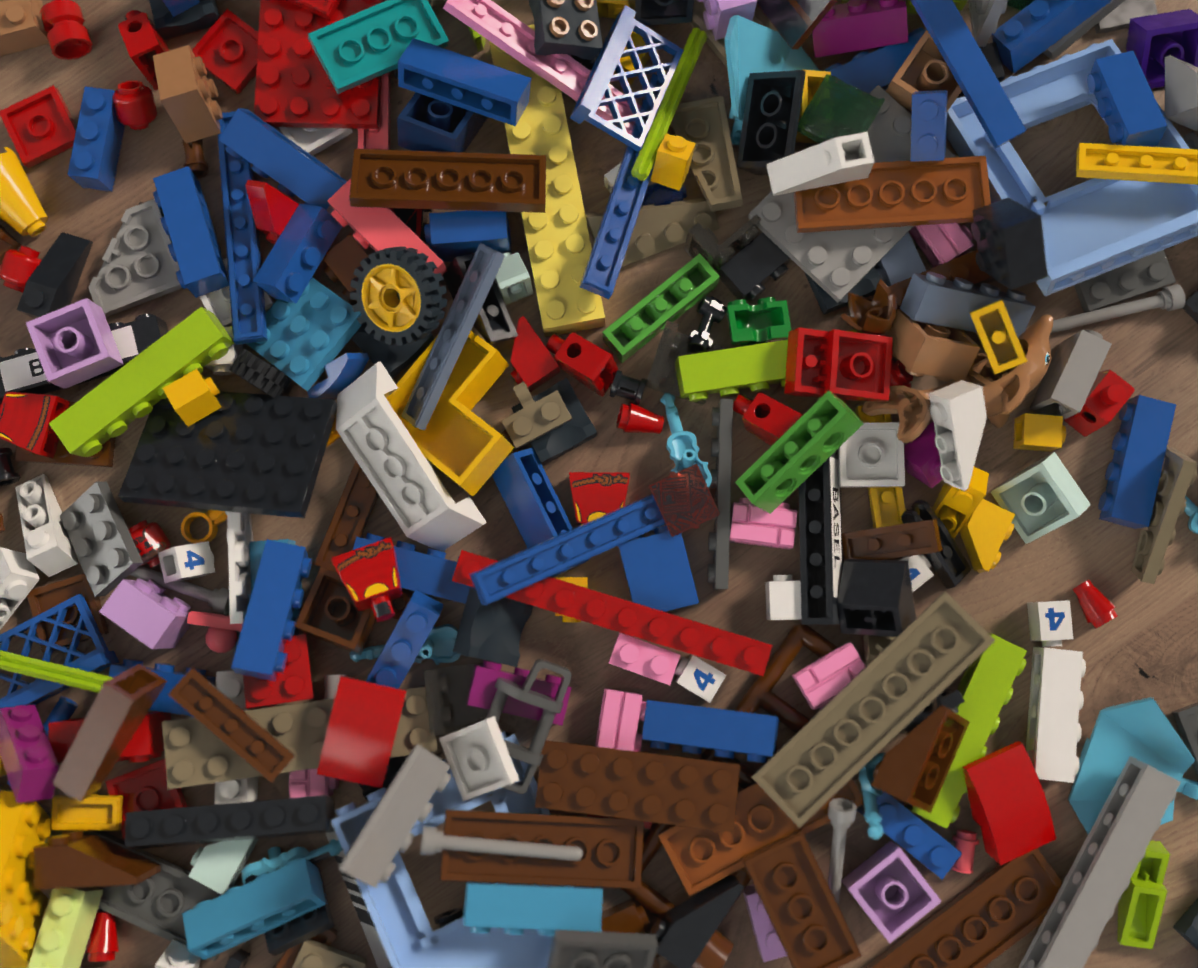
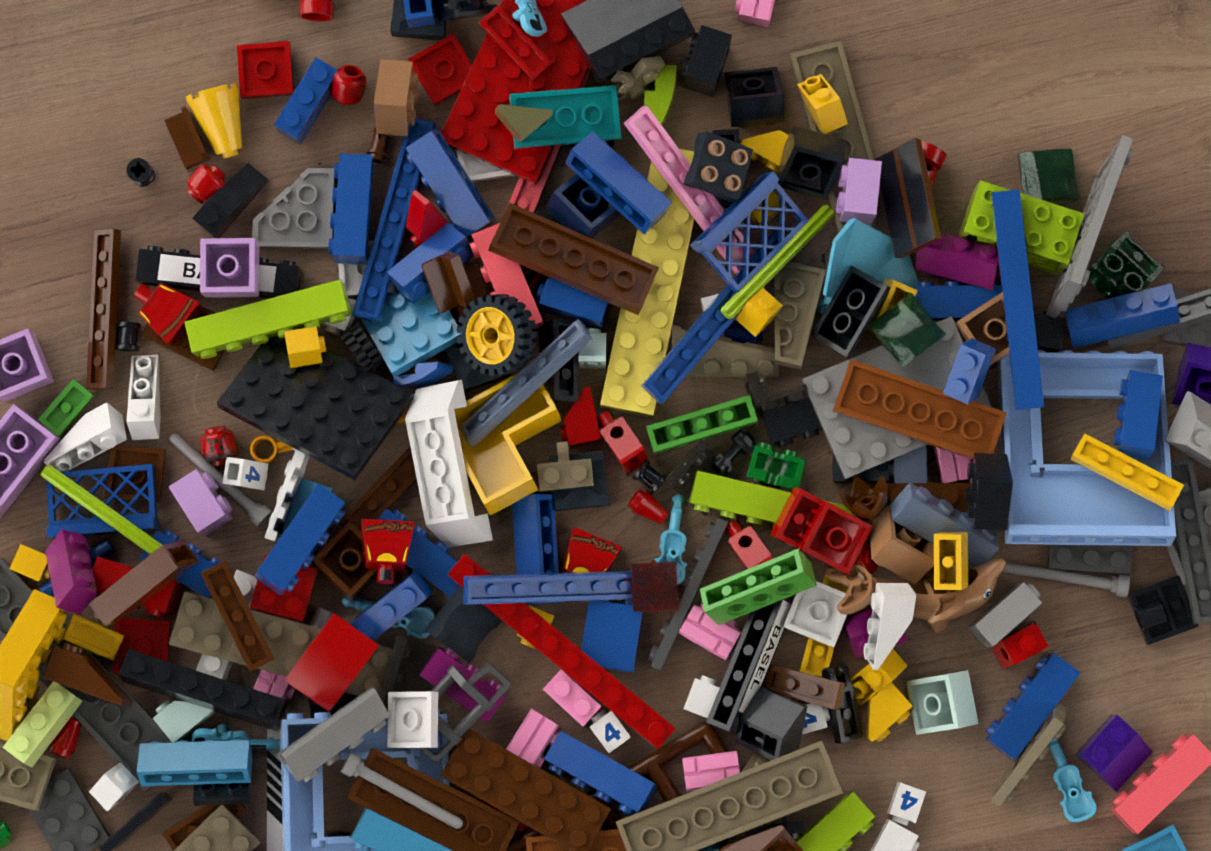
camera: 25 degrees right, 0 degrees up
dark grey plate [60,481,143,597] -> none
red torso [118,10,169,90] -> none
coral tile [187,611,243,653] -> none
white slope [766,132,874,196] -> none
yellow brick [1013,413,1066,452] -> none
red cone [1072,580,1118,629] -> none
none -> reddish brown panel [421,251,475,313]
none -> olive slope [495,104,553,143]

